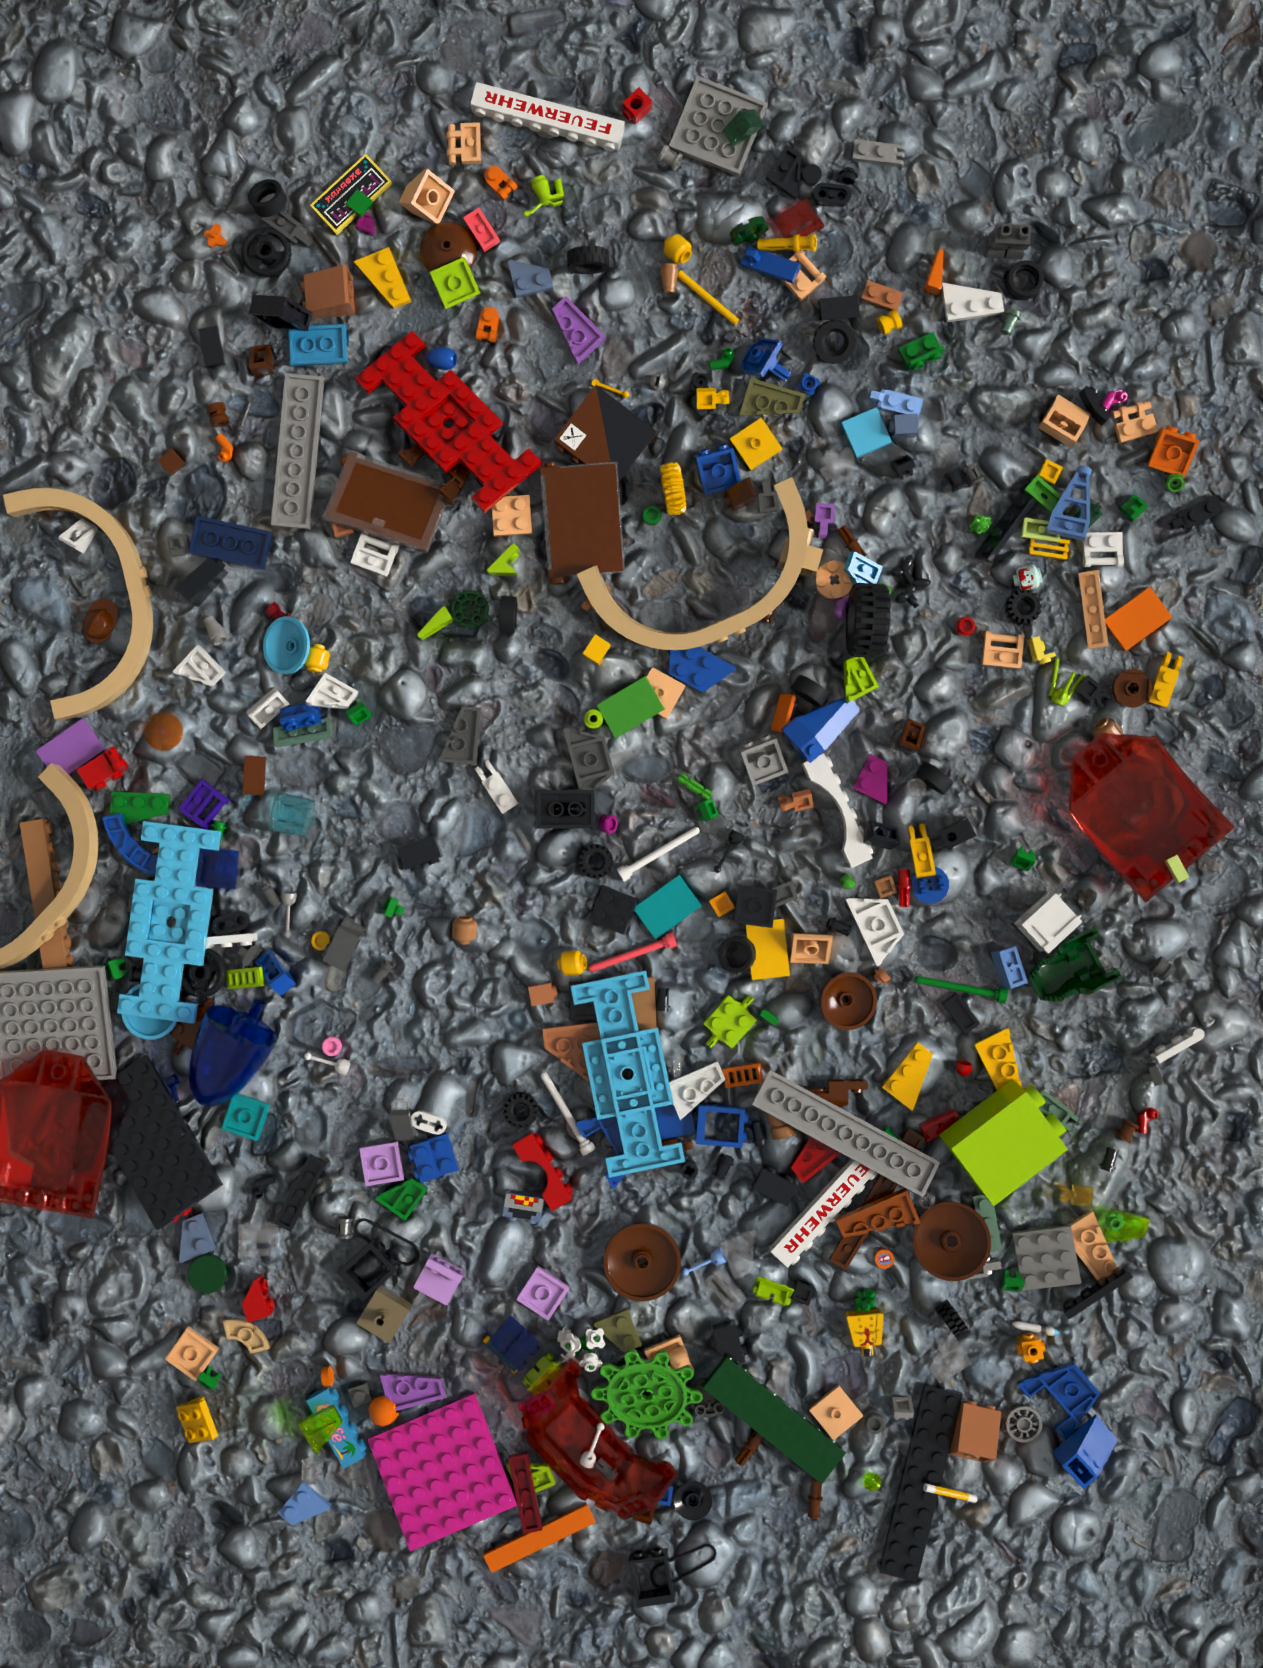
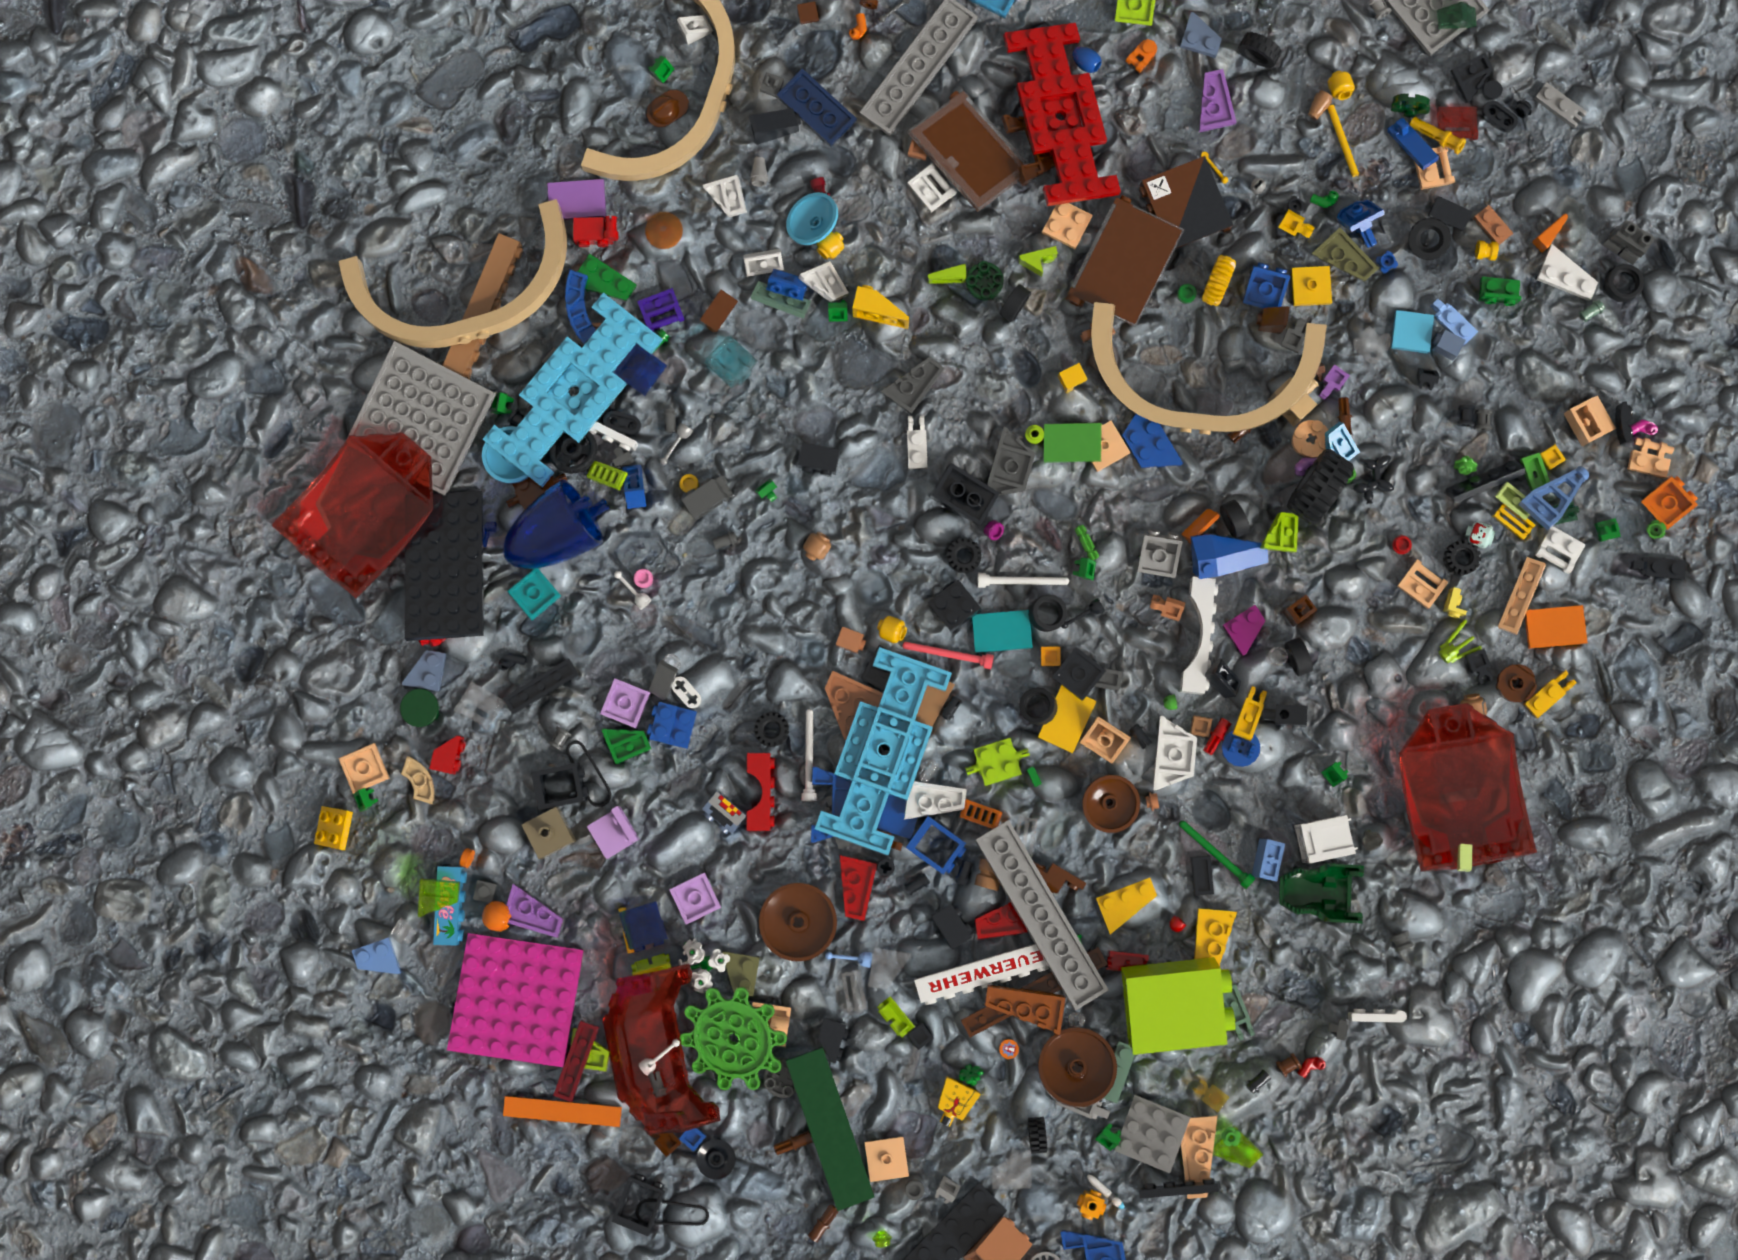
camera: 30 degrees right, 5 degrees down
none -> green tile [649,56,674,83]
none -> red wing [840,855,877,921]
none -> yellow slope [852,285,909,329]
none -> black tyre [1028,594,1067,632]

